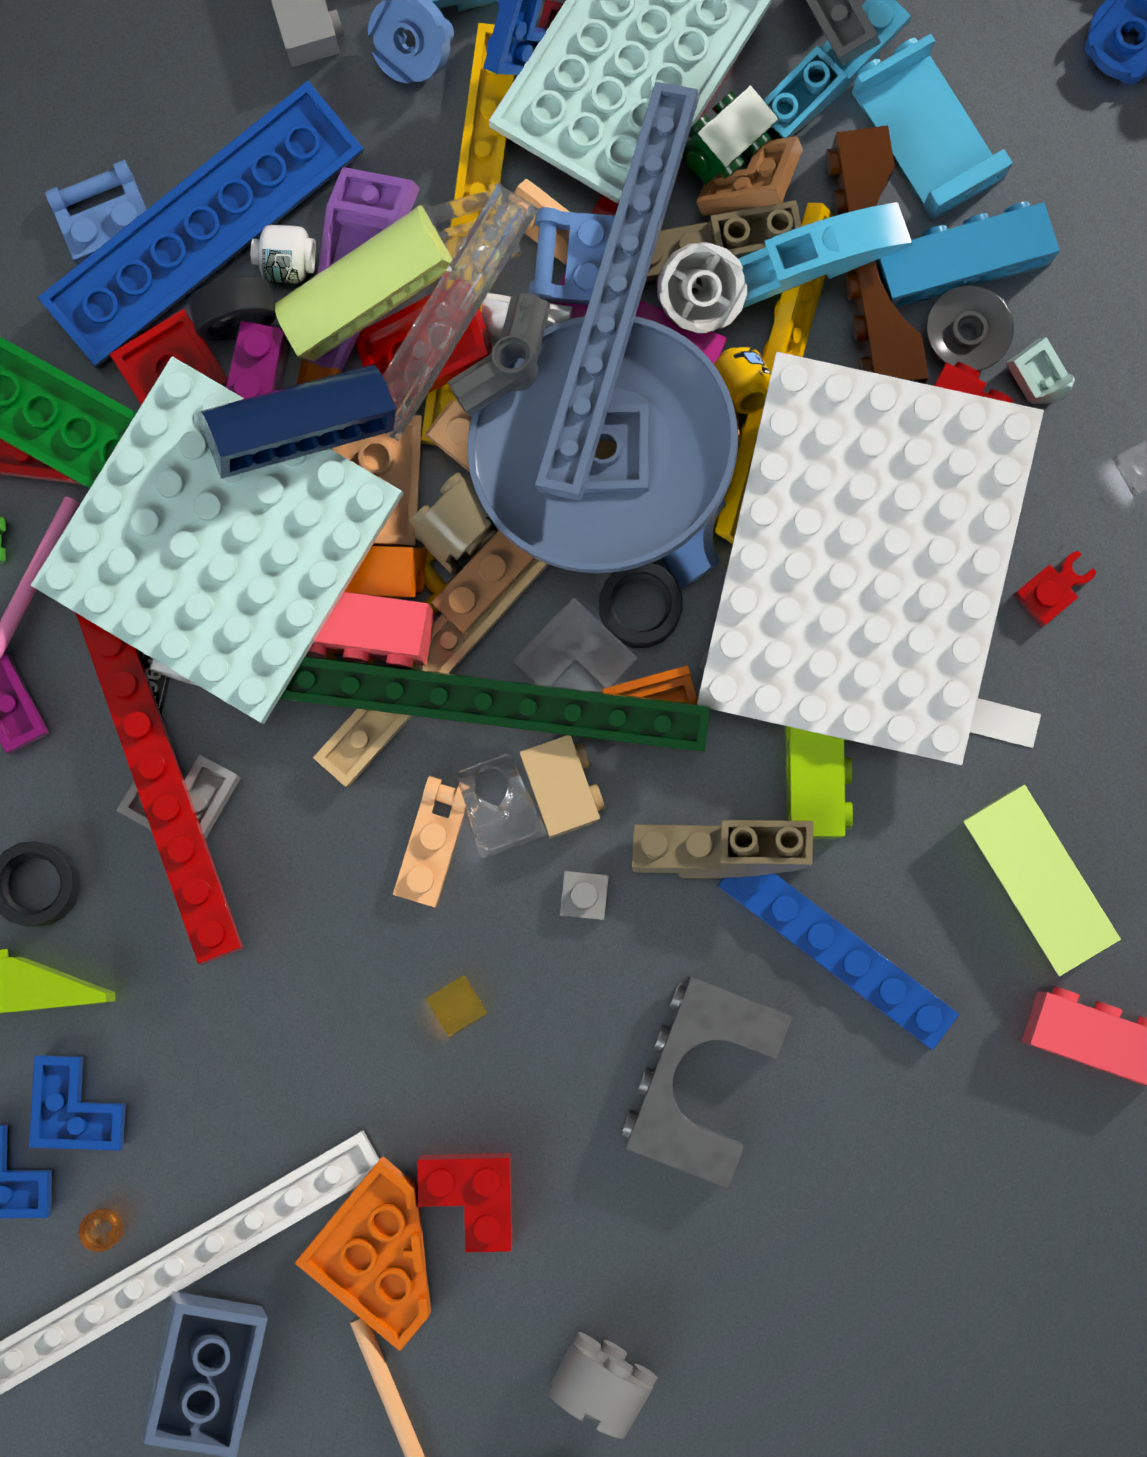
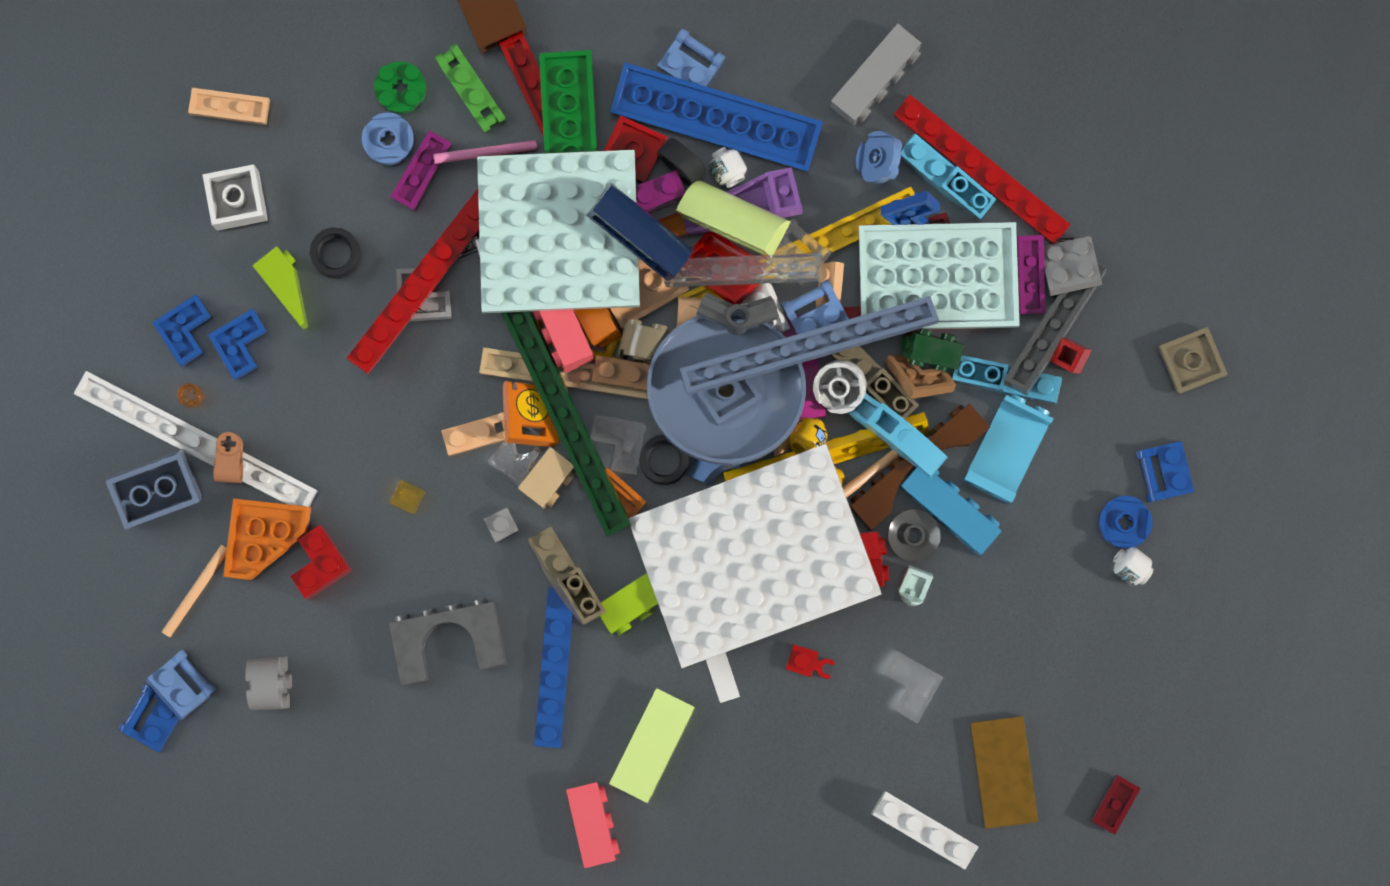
camera: 60 degrees right, 0 degrees up
none -> nougat piece [213,432,243,483]
none -> orange container [503,381,559,447]
none -> light nougat bar [843,450,900,498]

